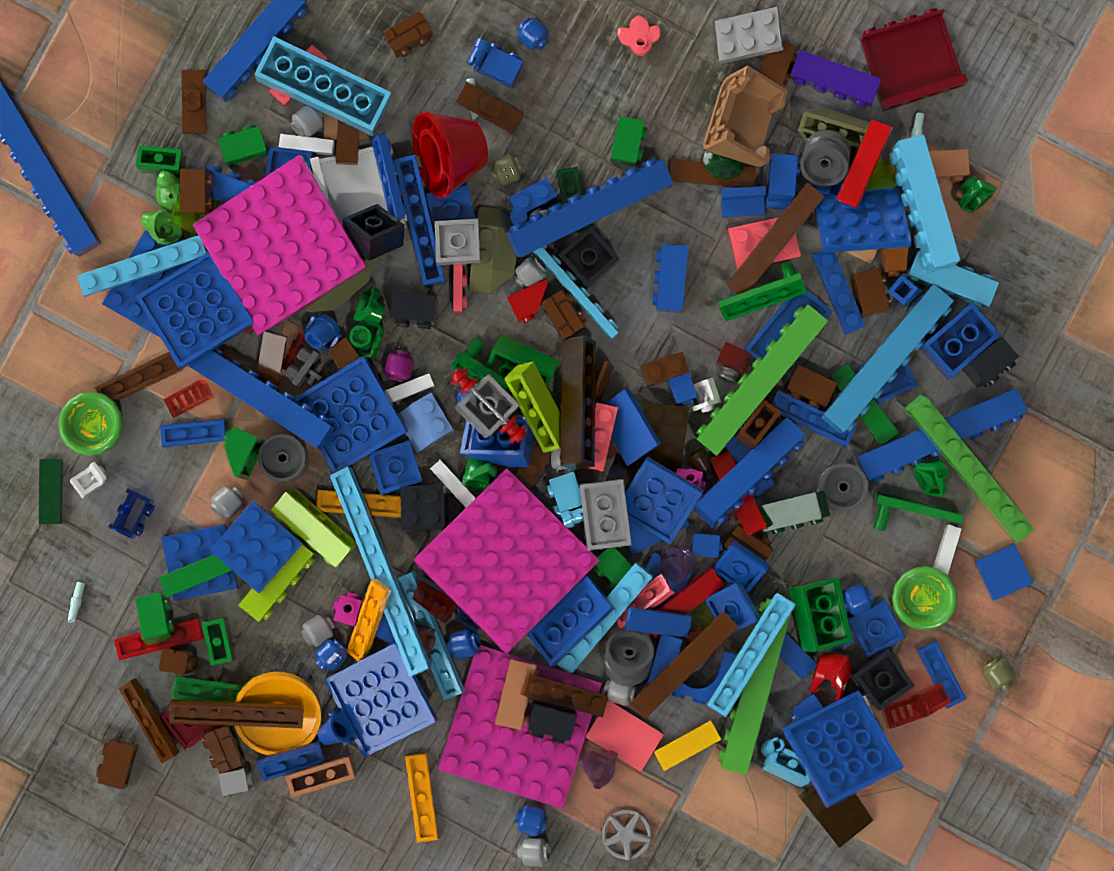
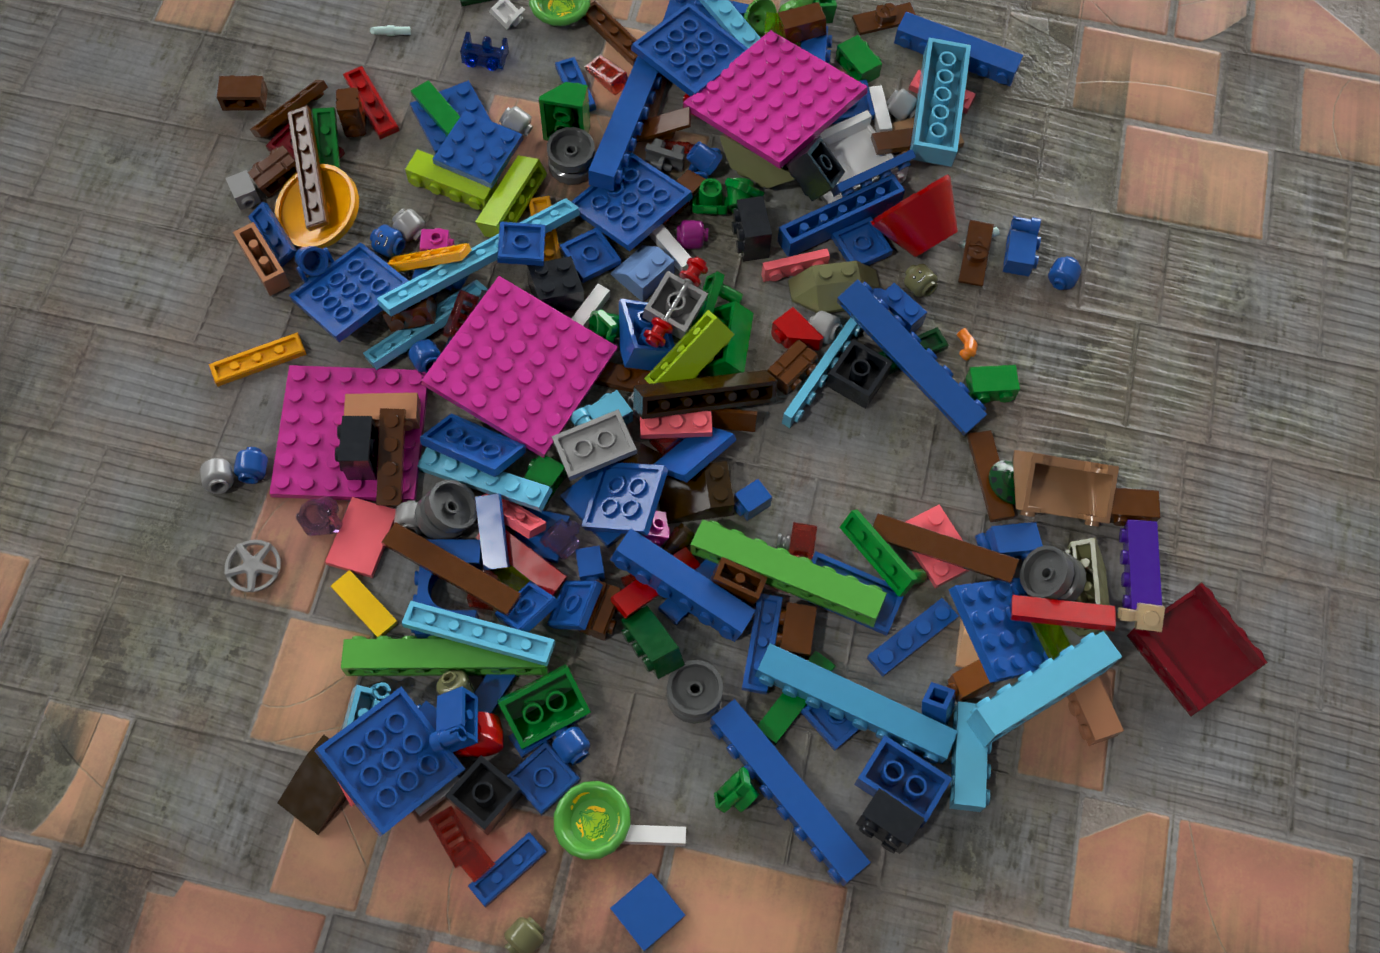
camera: 70 degrees right, 20 degrees down
green brick [135,592,175,645] -> none
green brick [202,617,236,666] -> none
reddish brown brick [382,11,433,58] -> none
light grey plate [435,219,480,265] -> none
coral plate [618,15,660,56] -> none
reddish brown brick [640,352,689,388] -> none
blue brick [652,244,688,313] -> none
white bracket [692,378,721,413] -> none
light grey plate [715,7,784,64] -> none
blue panel [721,186,766,218] -> none
reddish brown brick [851,268,891,318] -> none
green piece [873,492,963,531] -> none
bright green brick [904,395,1035,543] -> none
light aqua piece [911,113,924,137] -> none
green piece [958,175,997,213] -> none
none -> blue hinge [429,686,478,753]
none -> olive head [436,670,474,695]
none -> blue tile [497,222,546,266]
none -> orange arm [957,328,977,361]
none -> tan plate [1117,603,1165,632]

